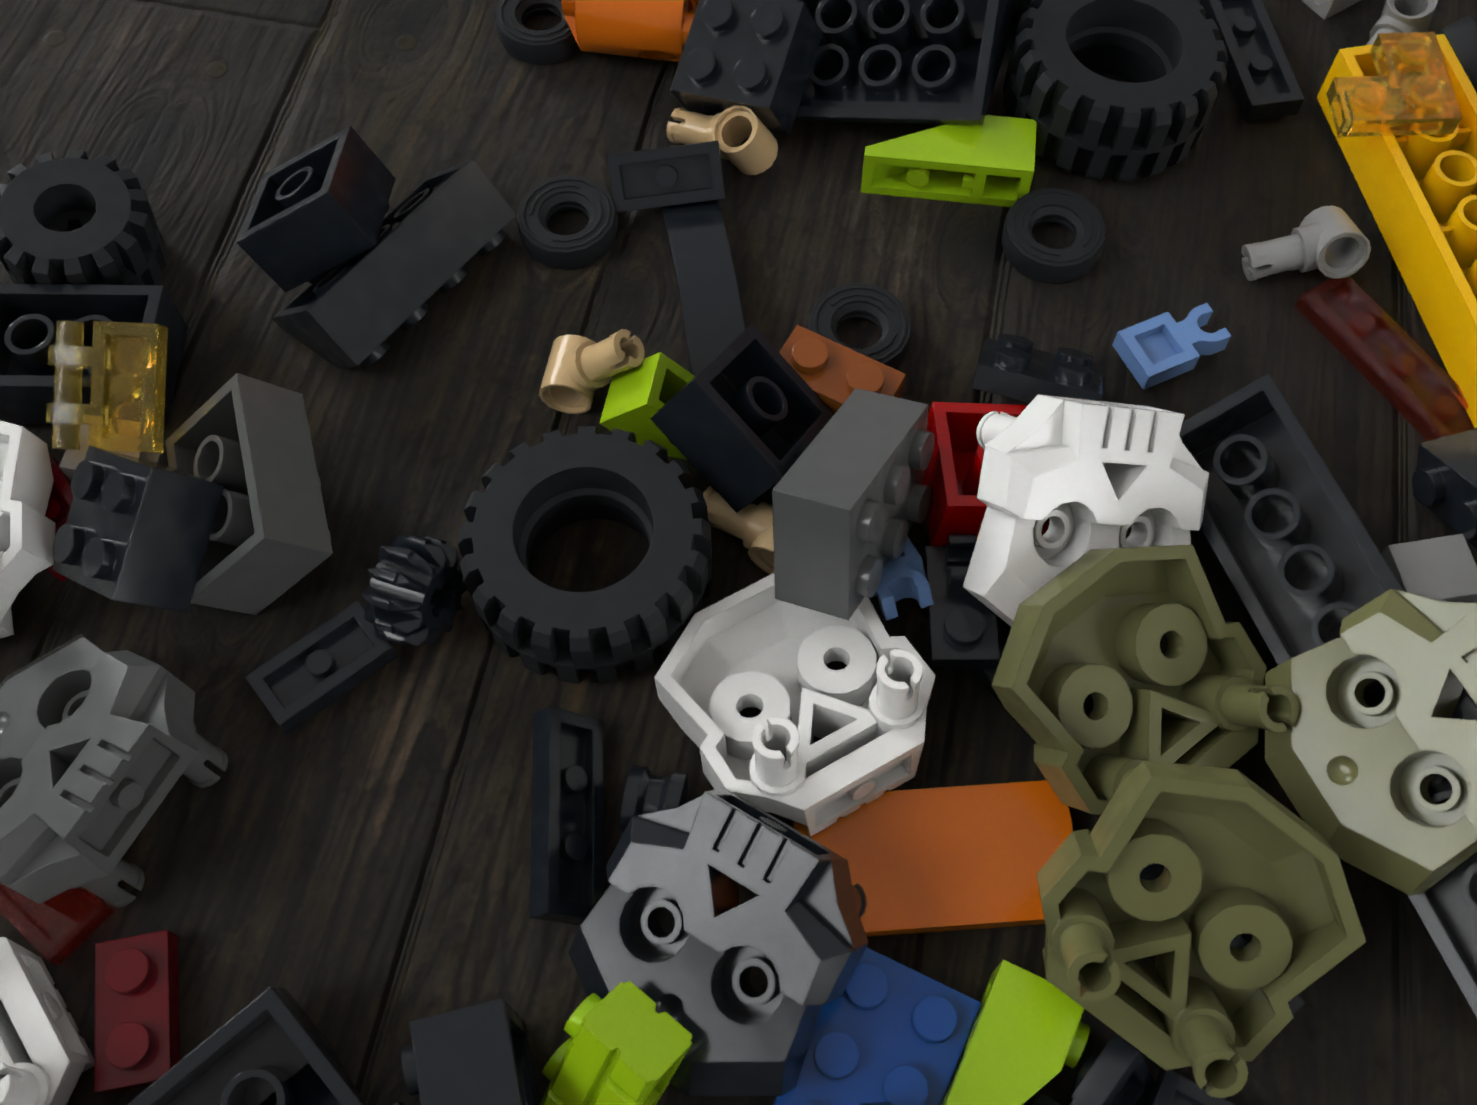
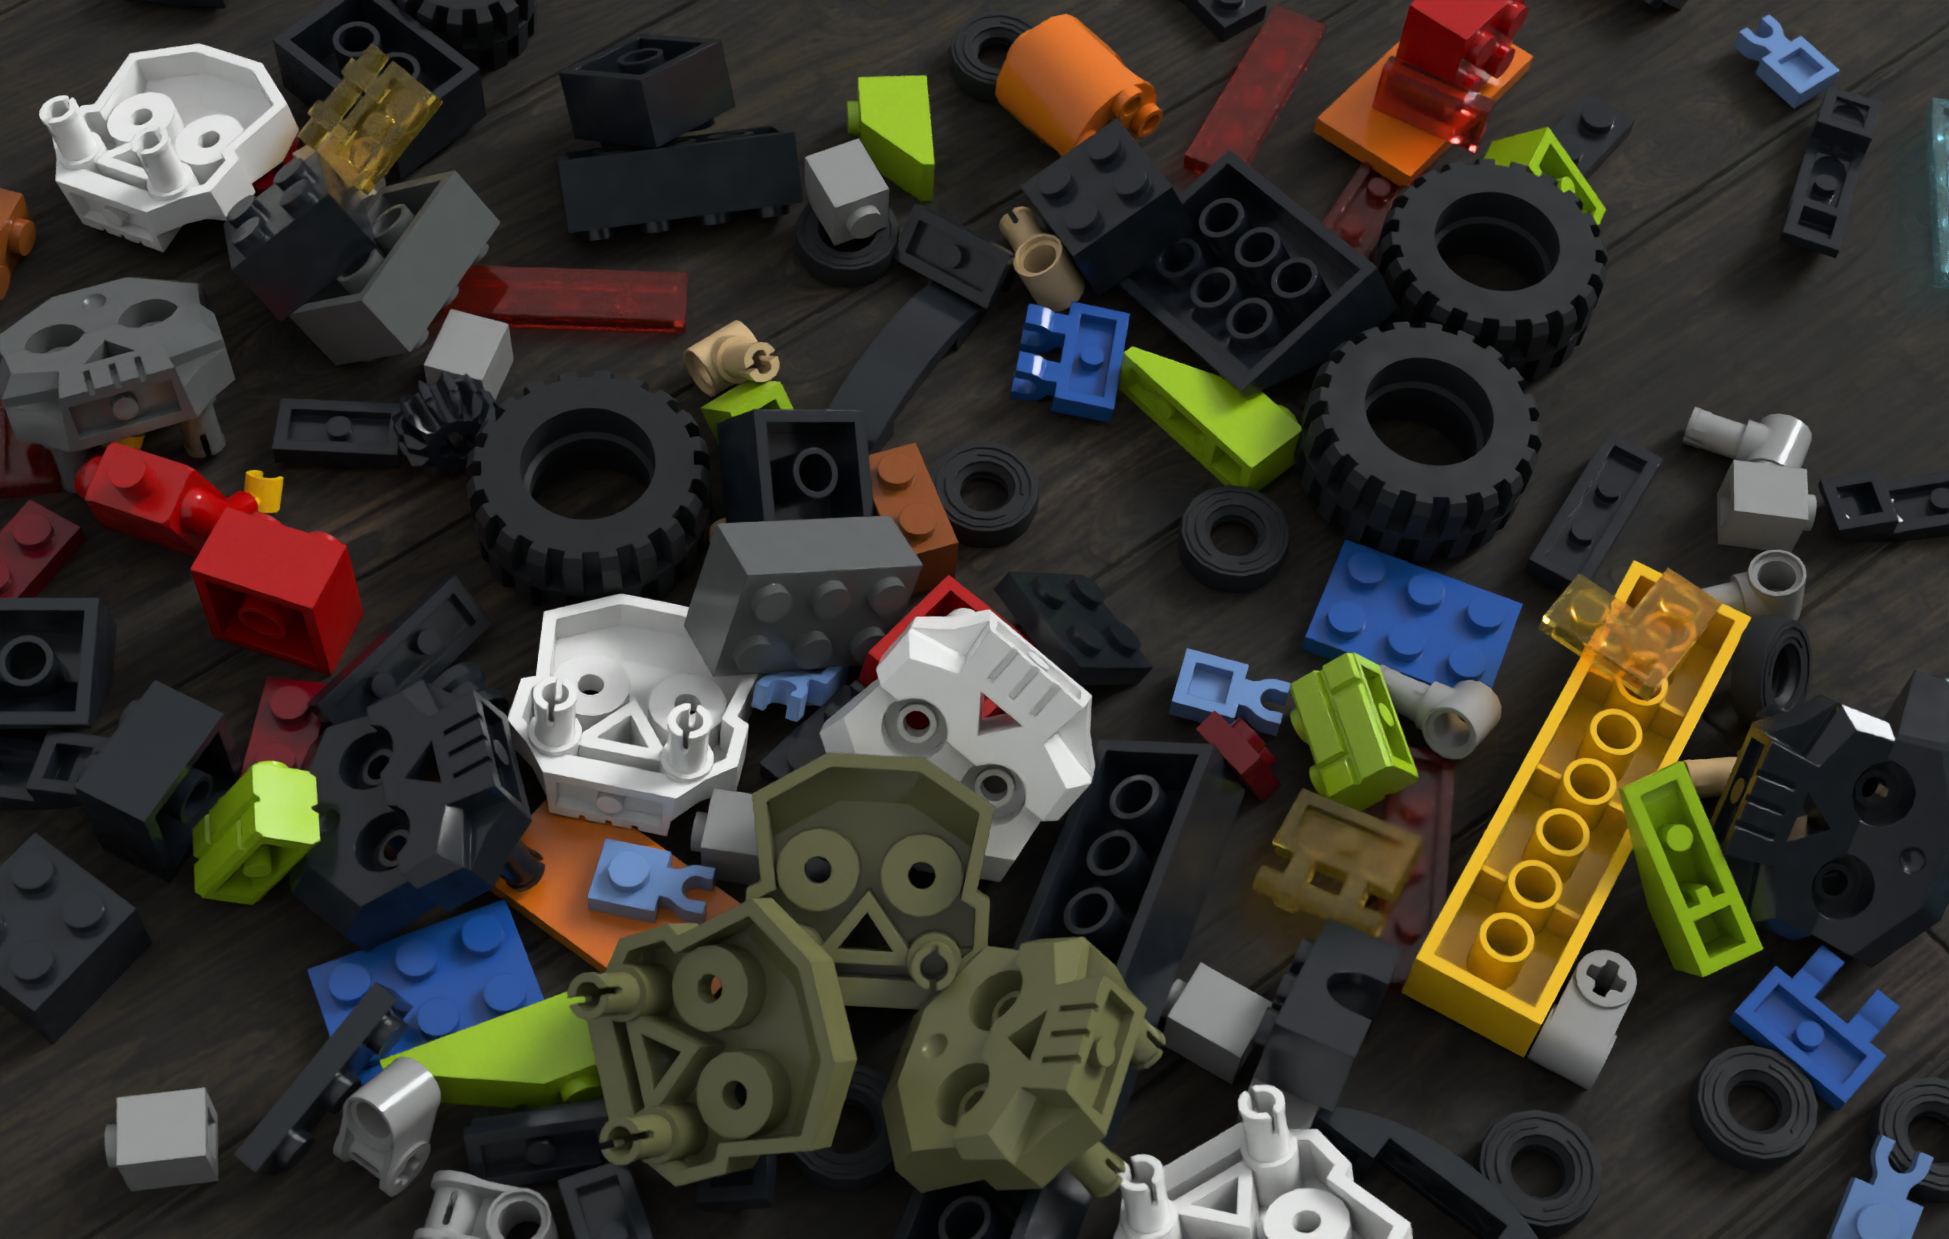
camera: 35 degrees right, 5 degrees down
none -> red torso [74,433,284,558]
none -> red brick [190,507,364,676]
none -> dark red plate [239,677,327,779]
none -> light grey brick [424,309,514,400]
none -> clear red tile [443,265,689,333]
none -> medium blue plate [587,838,716,925]
none -> light grey brick [691,788,760,885]
none -> light grey brick [805,138,889,246]
none -> lime slope [847,75,935,202]
none -> blue plate [1010,302,1130,423]
none -> dark red plate [1196,710,1281,803]
none -> clear yellow plate [1253,788,1424,938]
none -> lime brick [1290,652,1419,812]
none -> blue plate [1301,539,1523,689]

